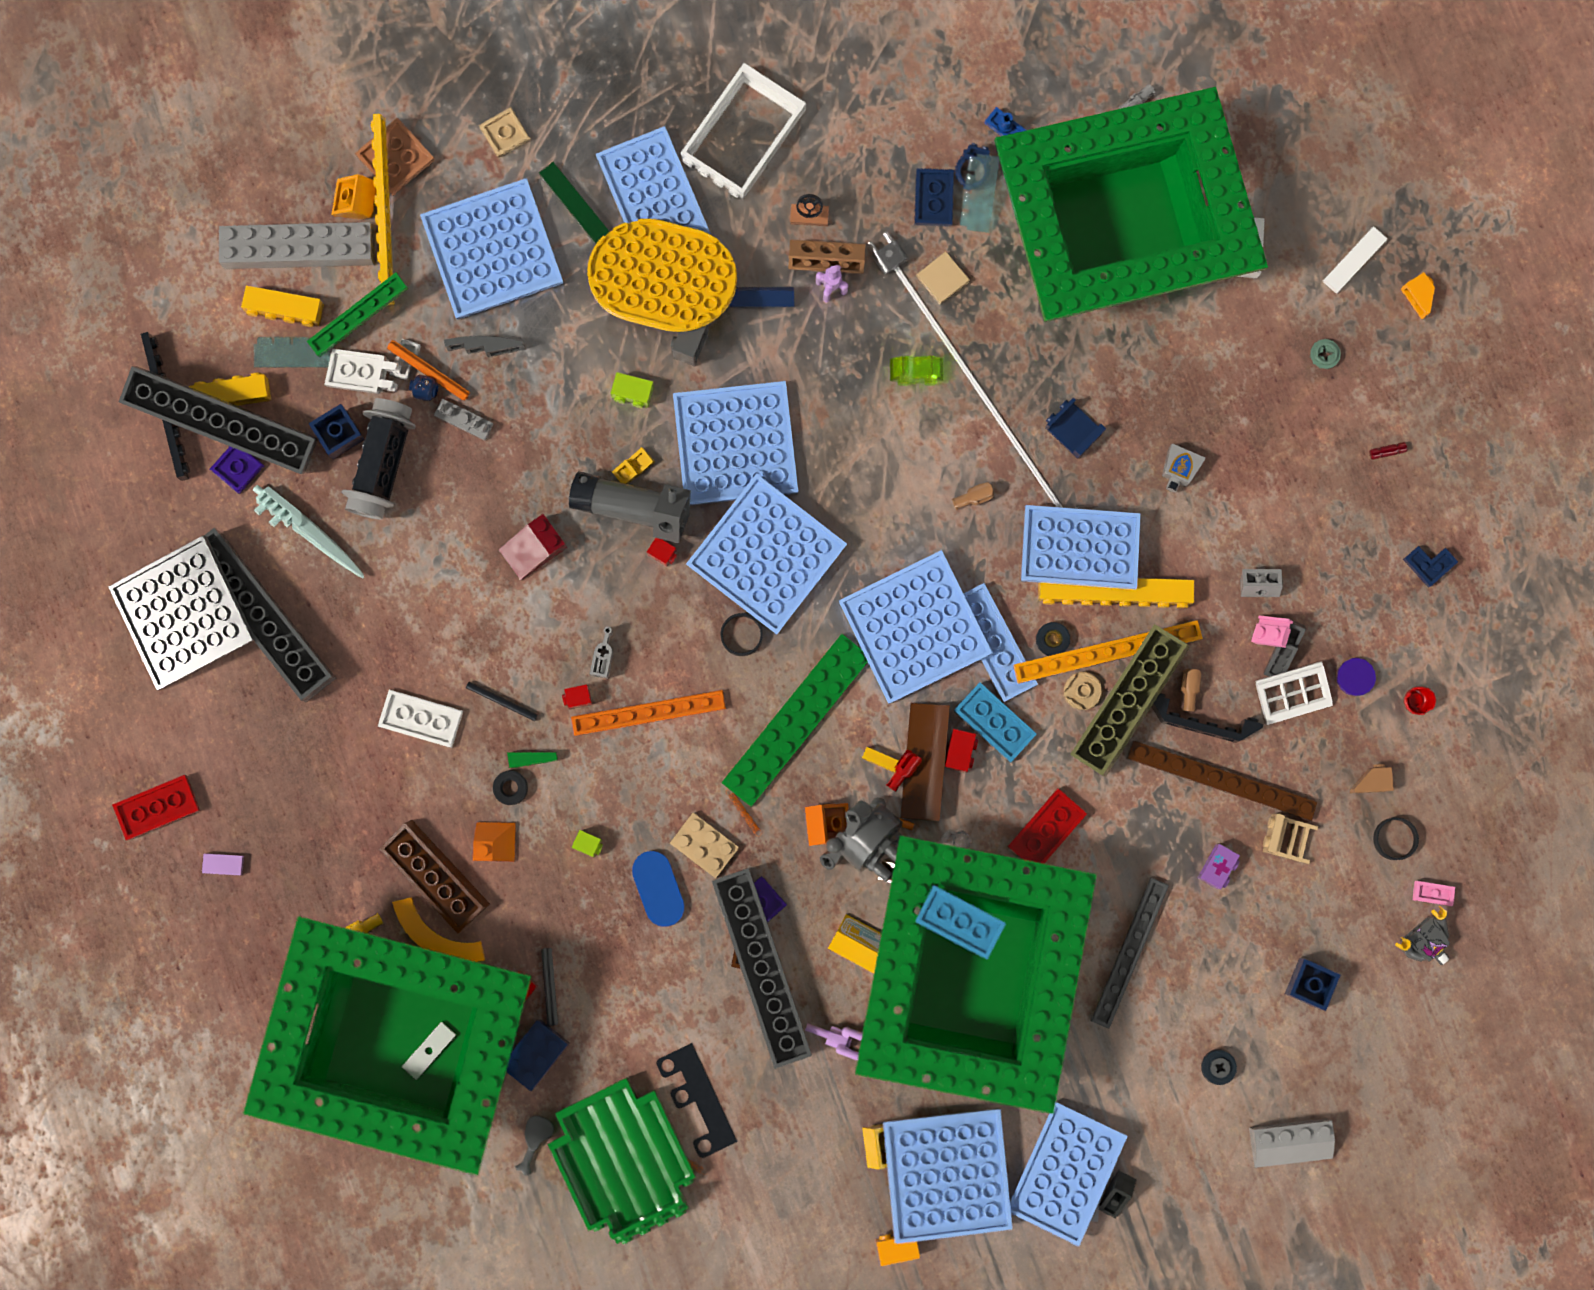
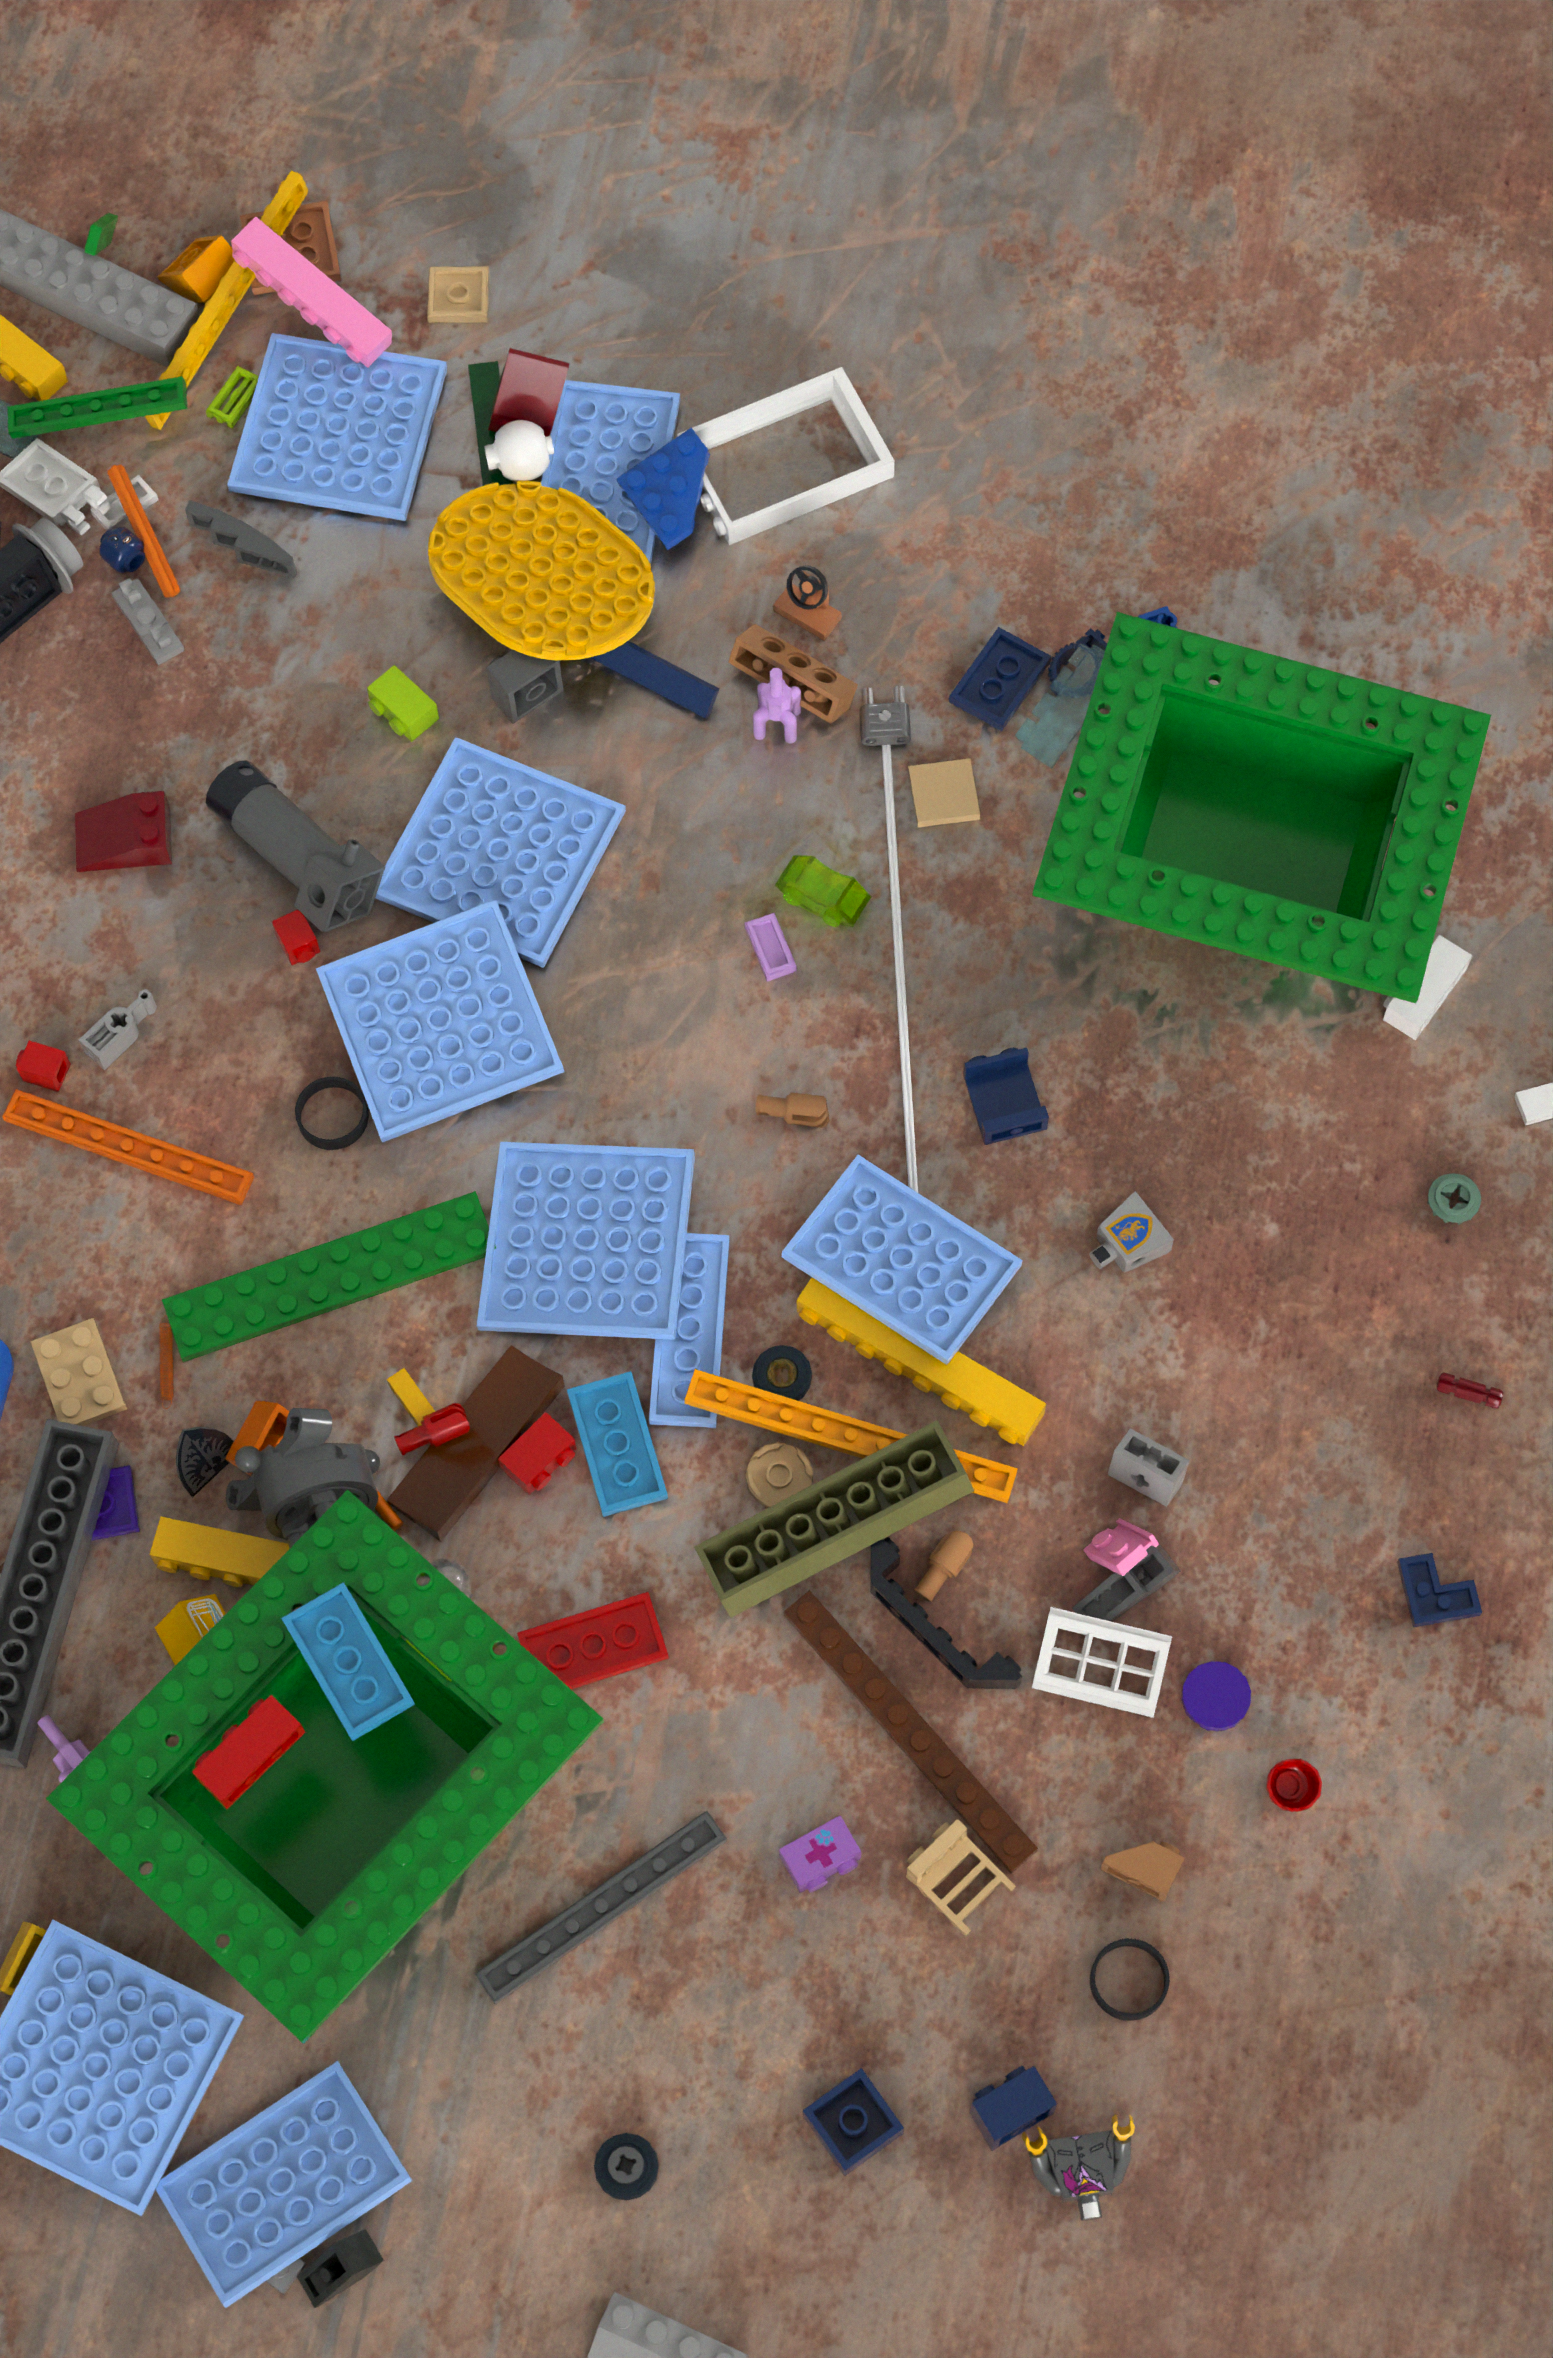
camera: 35 degrees right, 15 degrees down
yellow slope [612,447,655,484] -> none
bright pink plate [1412,881,1455,906] -> none
none -> green tile [84,213,118,256]
none -> yellow brick [149,1516,289,1587]
none -> shield [176,1427,234,1498]
none -> red brick [192,1695,305,1809]
none -> lime tile [206,366,259,429]
none -> bright pink brick [231,217,392,368]
none -> white brick [484,420,554,482]
none -> slope [488,348,569,437]
none -> blue plate [616,427,710,550]
none -> lavender tile [744,913,797,982]
none -> dark blue brick [970,2065,1057,2151]

